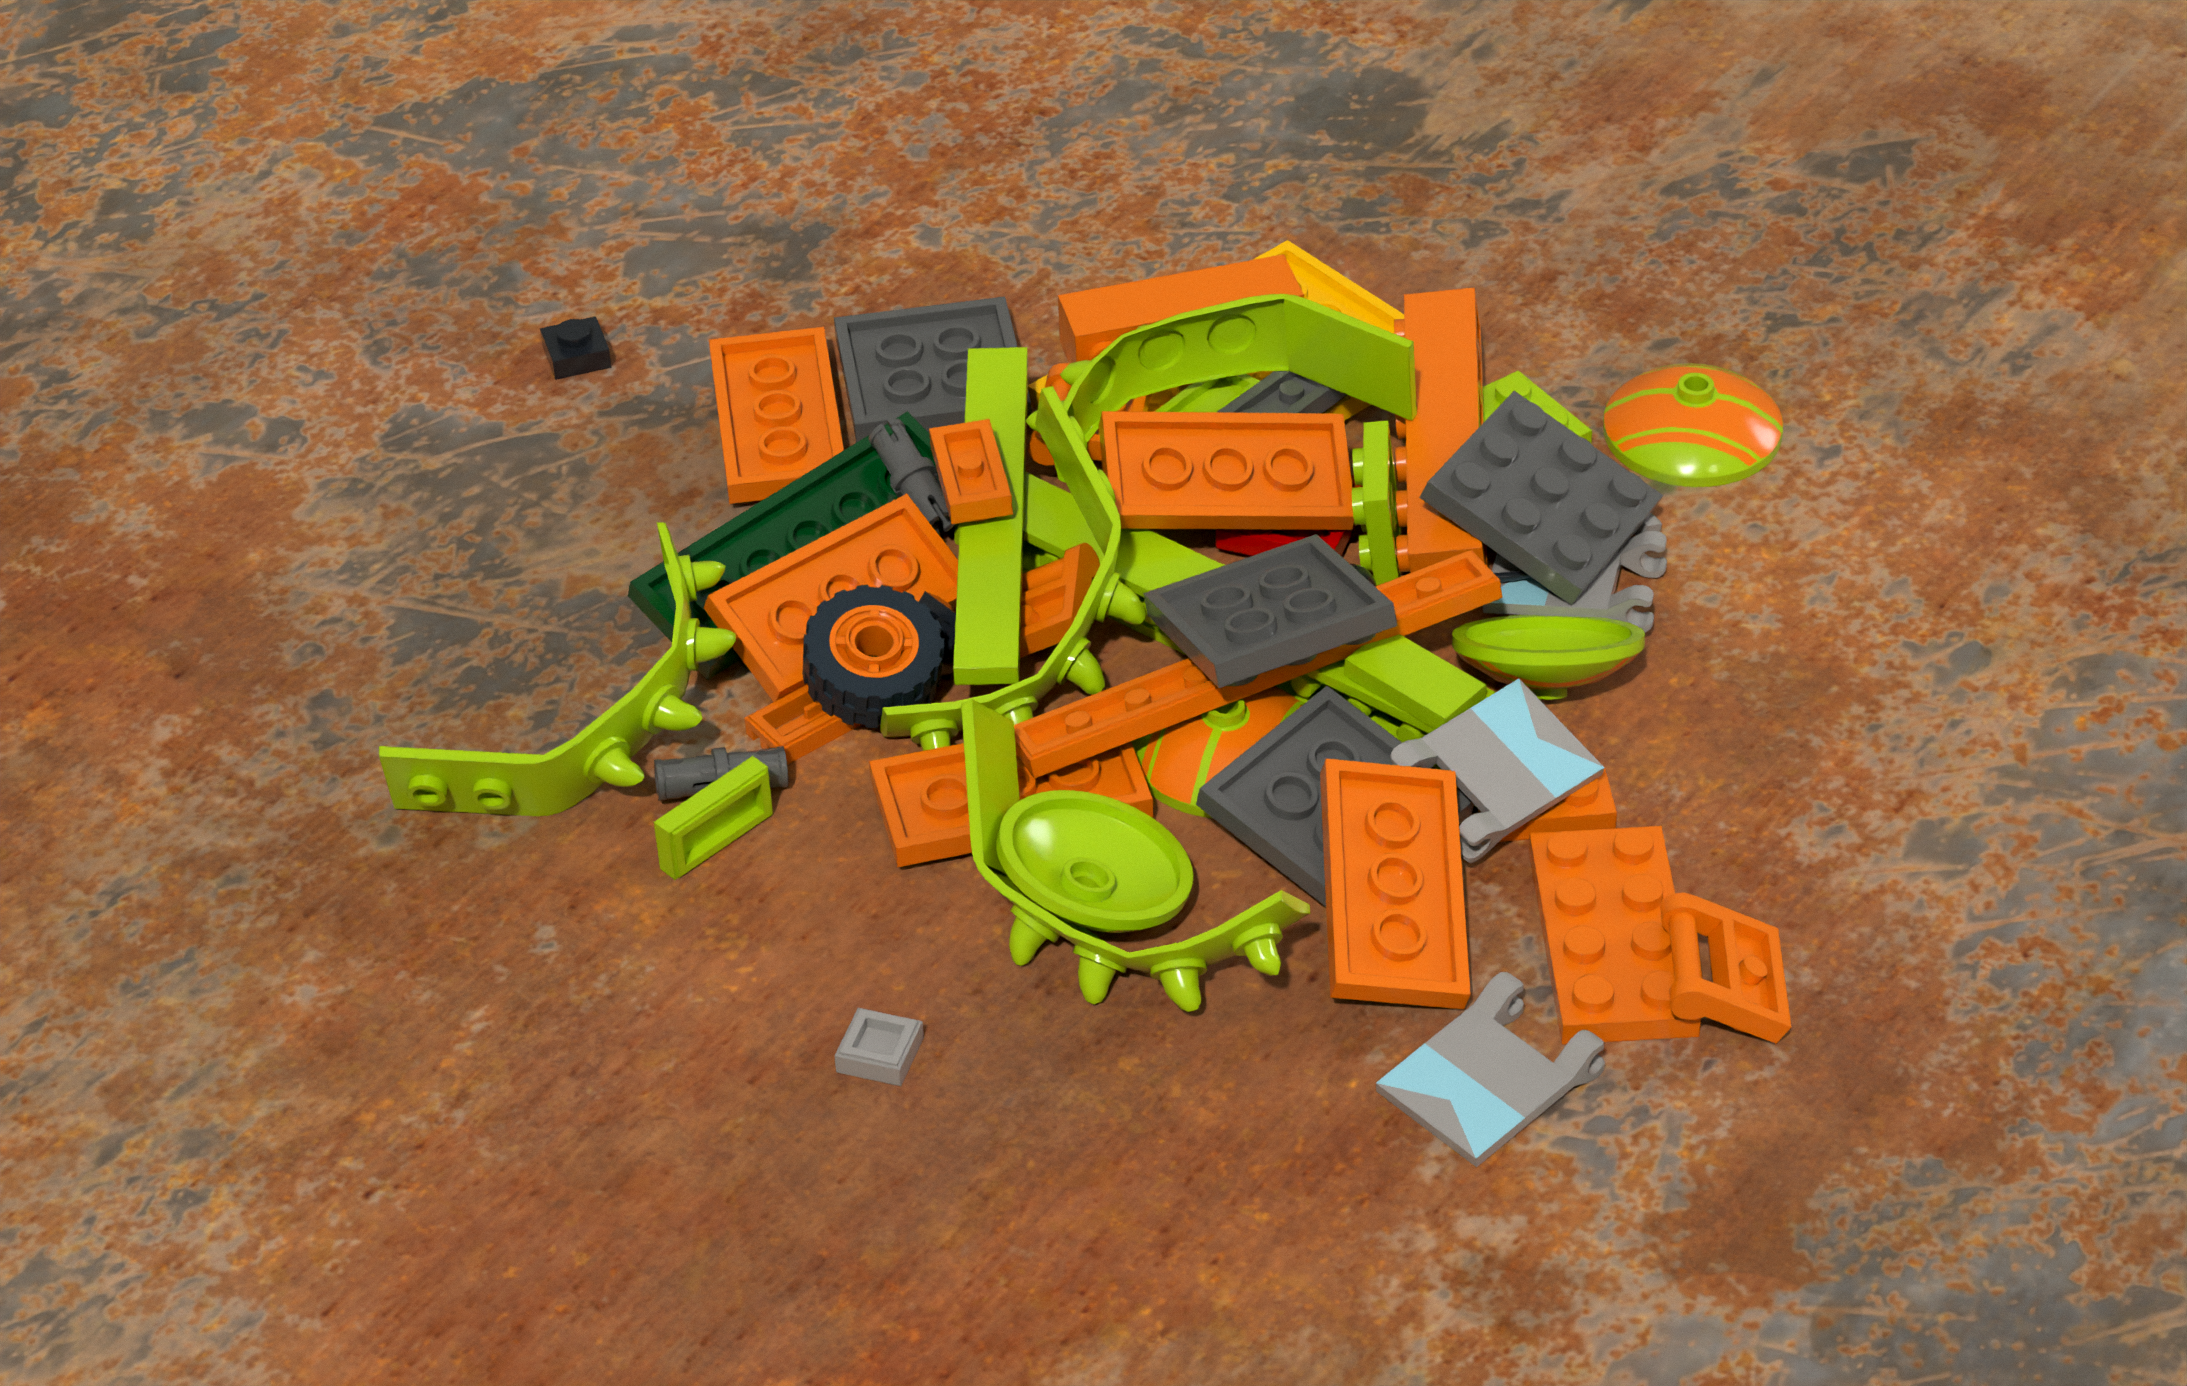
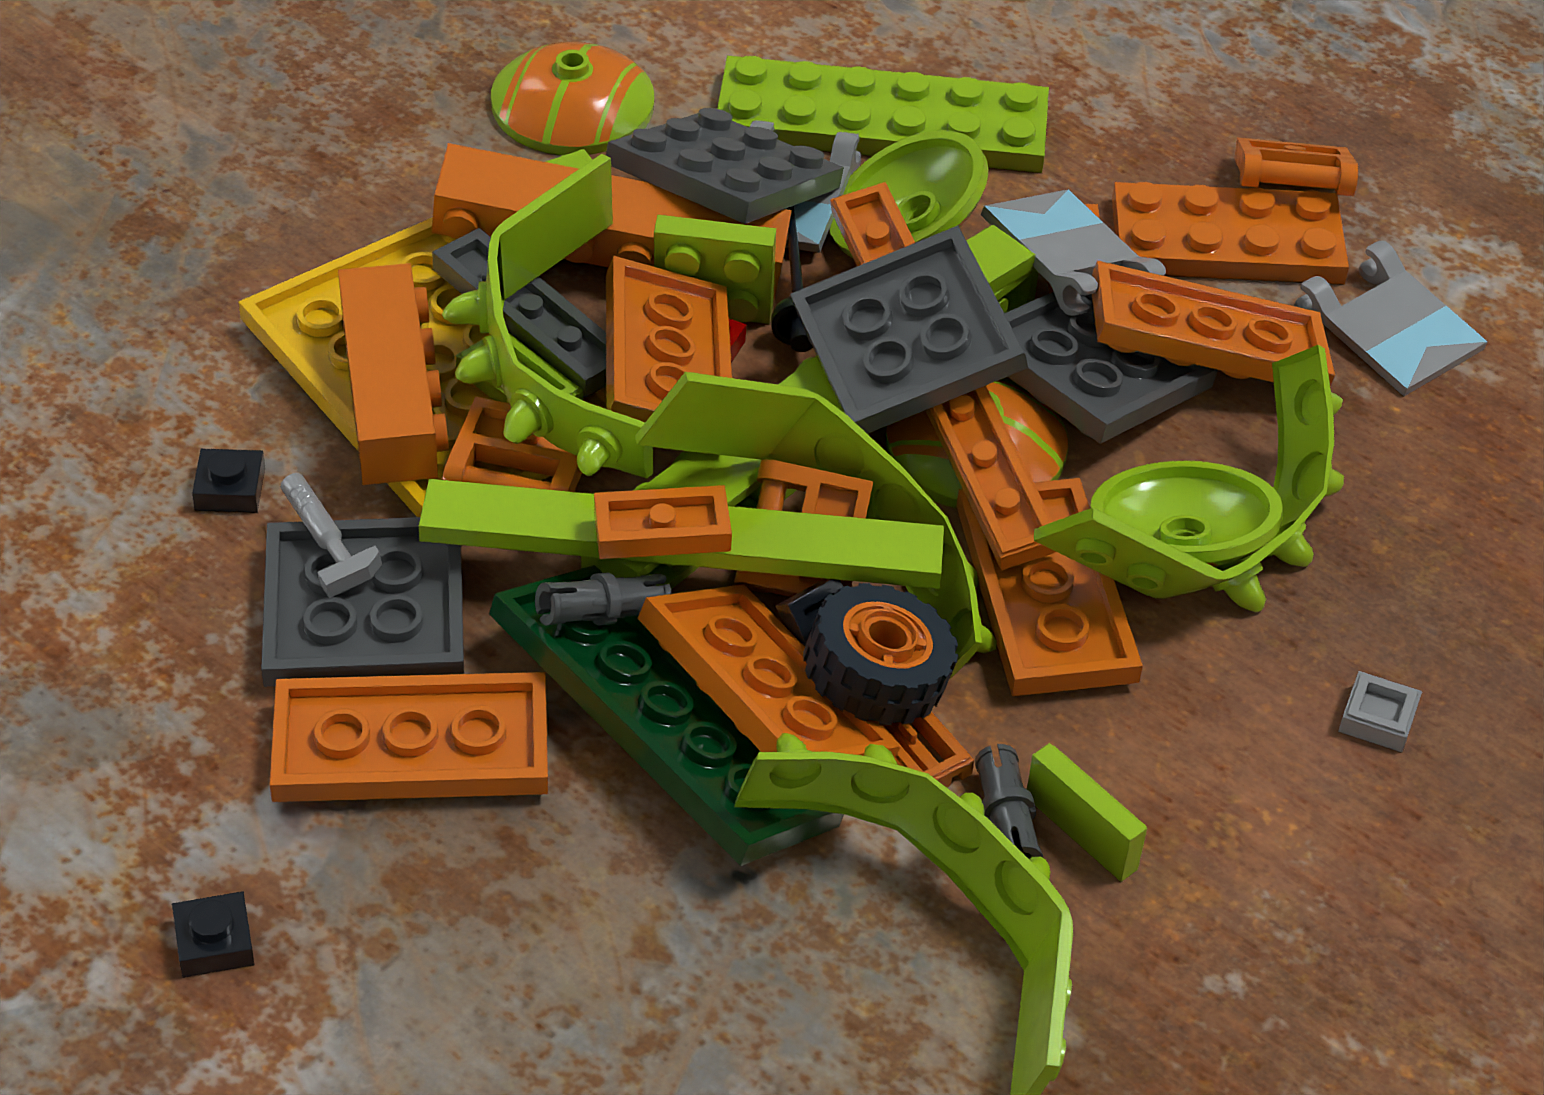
camera: 90 degrees left, 5 degrees up
none -> black plate [192,448,265,513]
none -> light grey piece [280,473,382,598]
none -> lime plate [717,55,1049,173]

